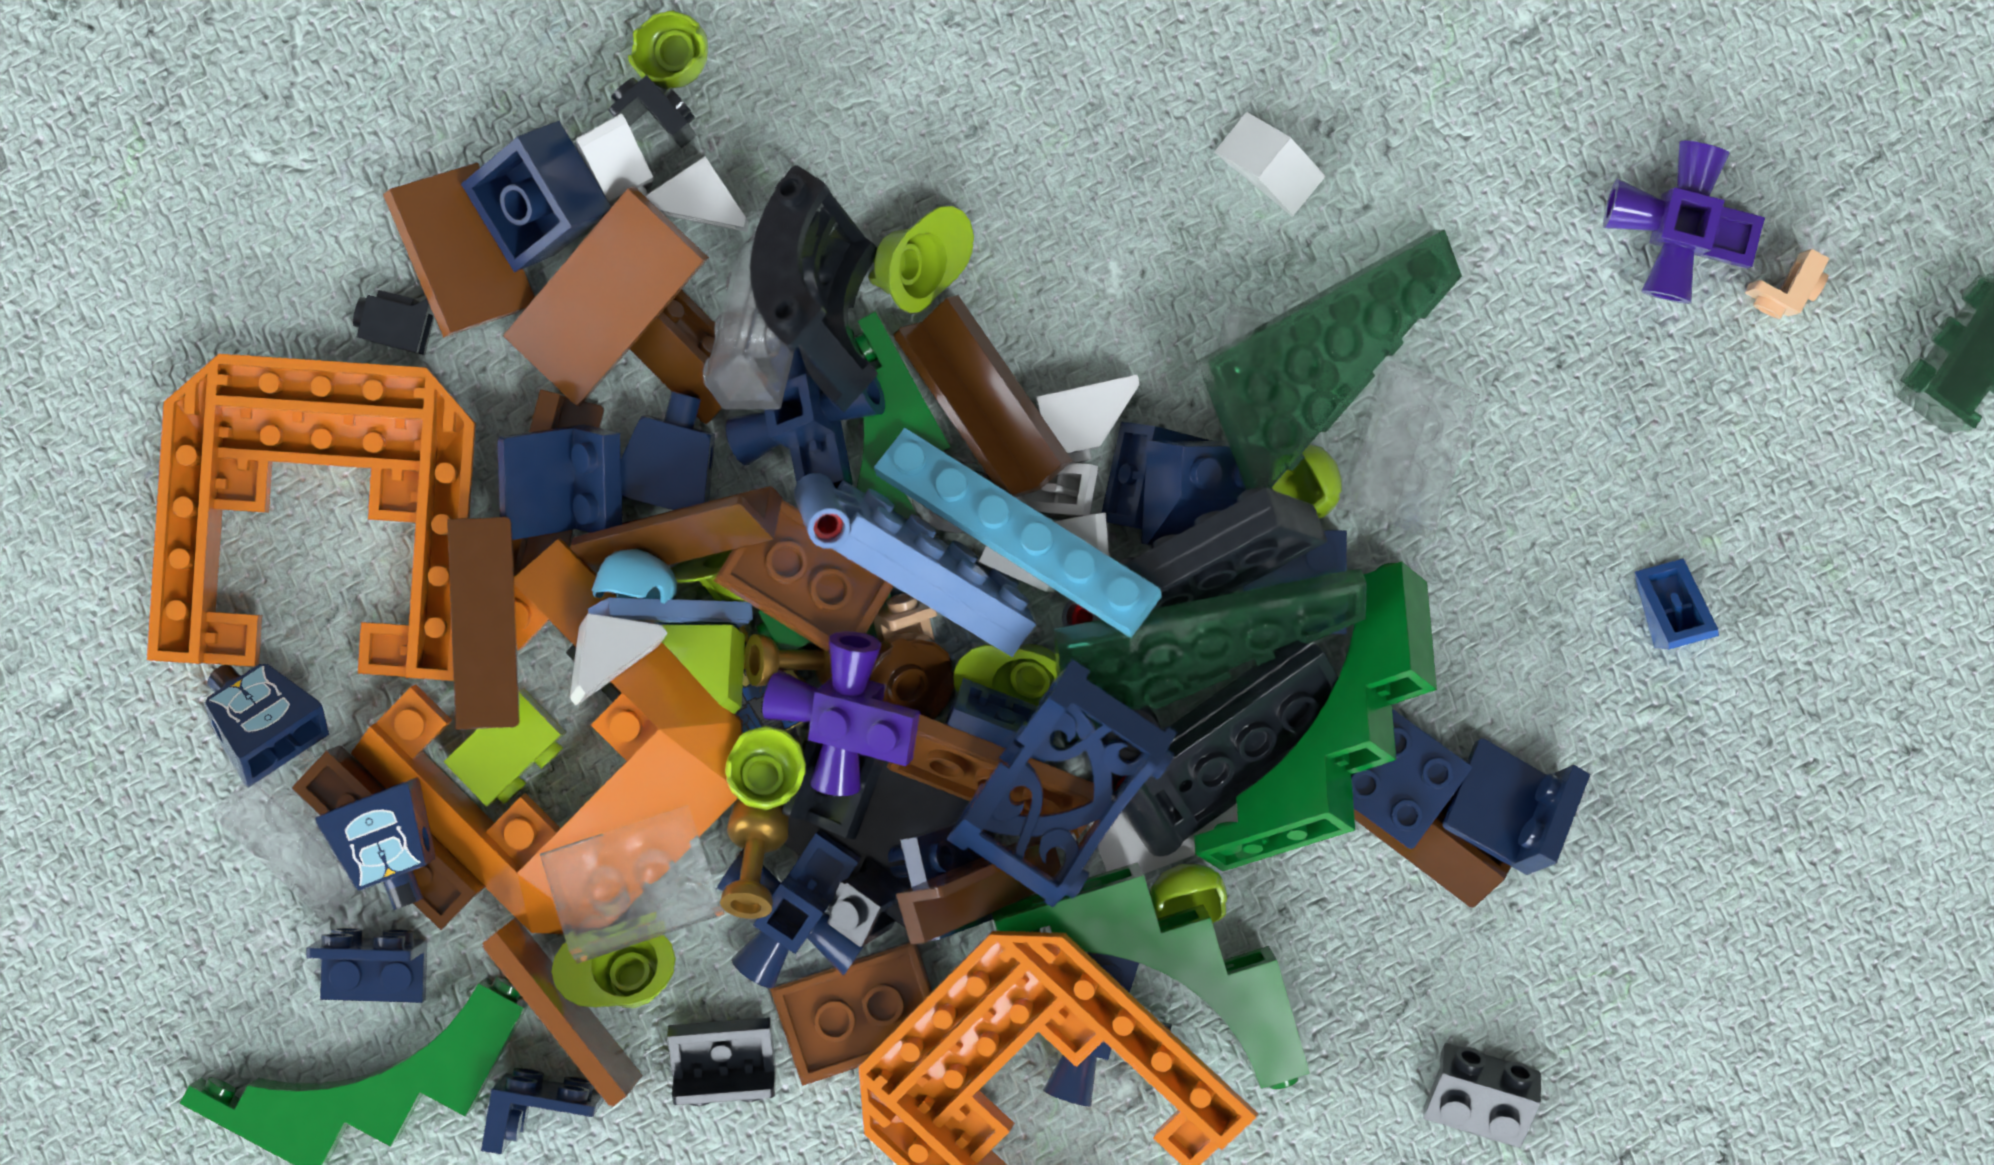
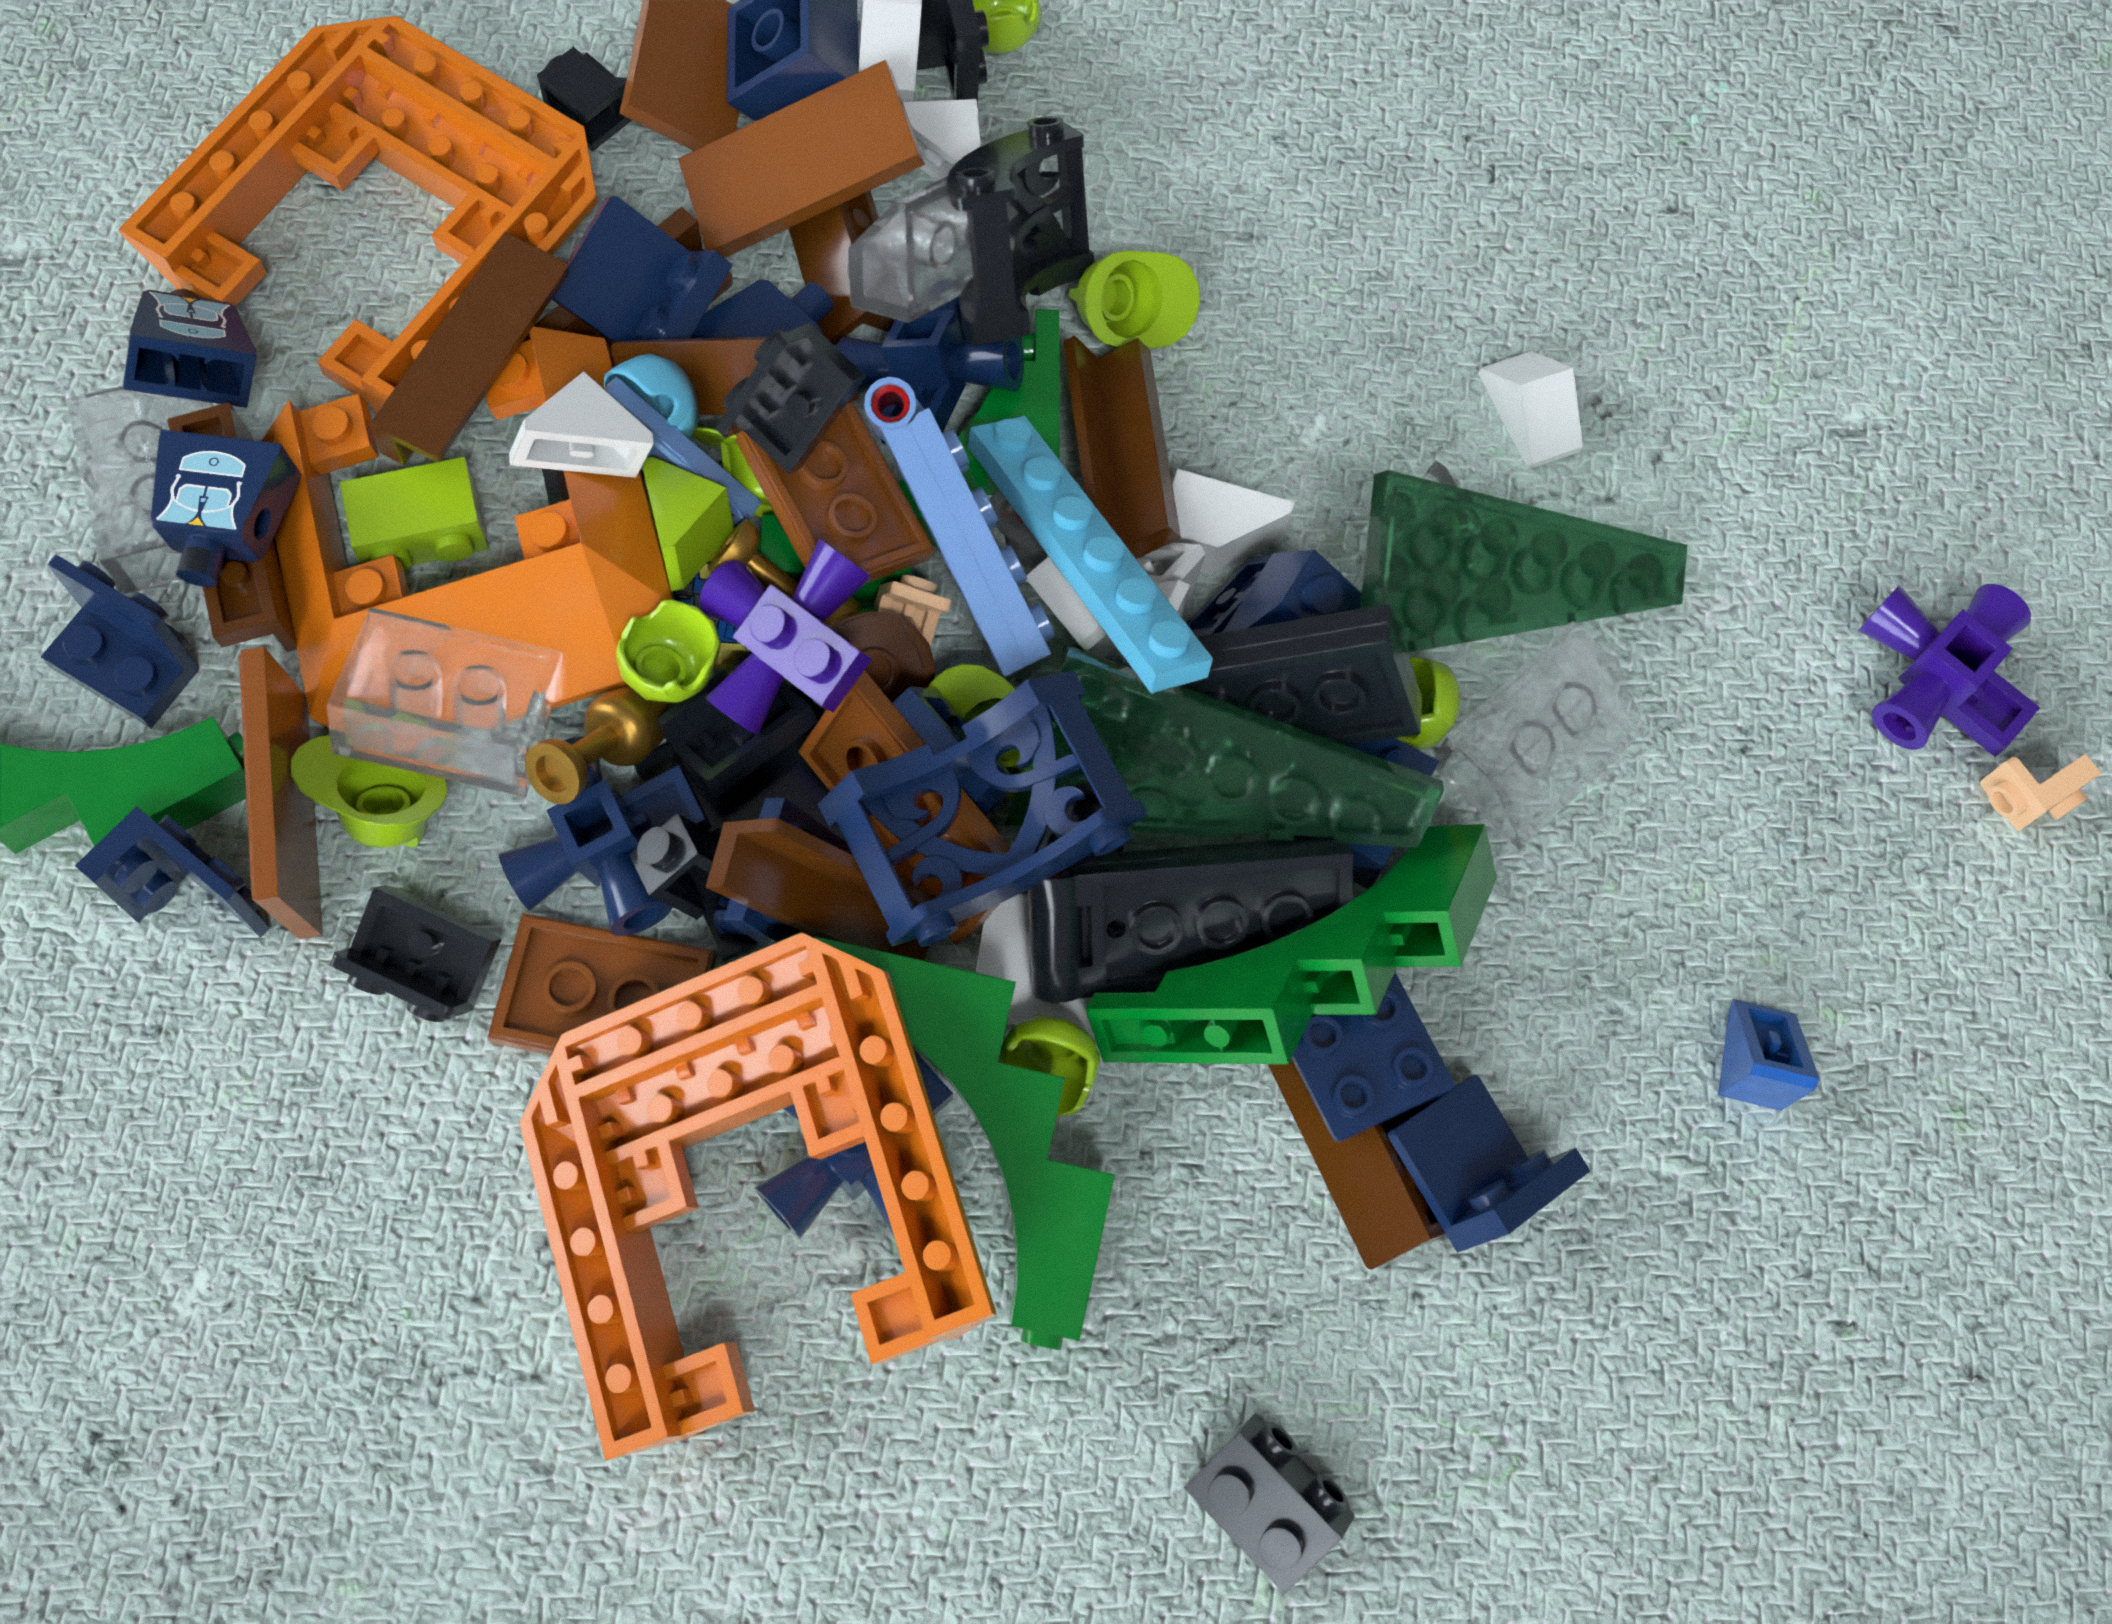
camera: 20 degrees right, 20 degrees down
none -> black bracket [715,323,866,474]

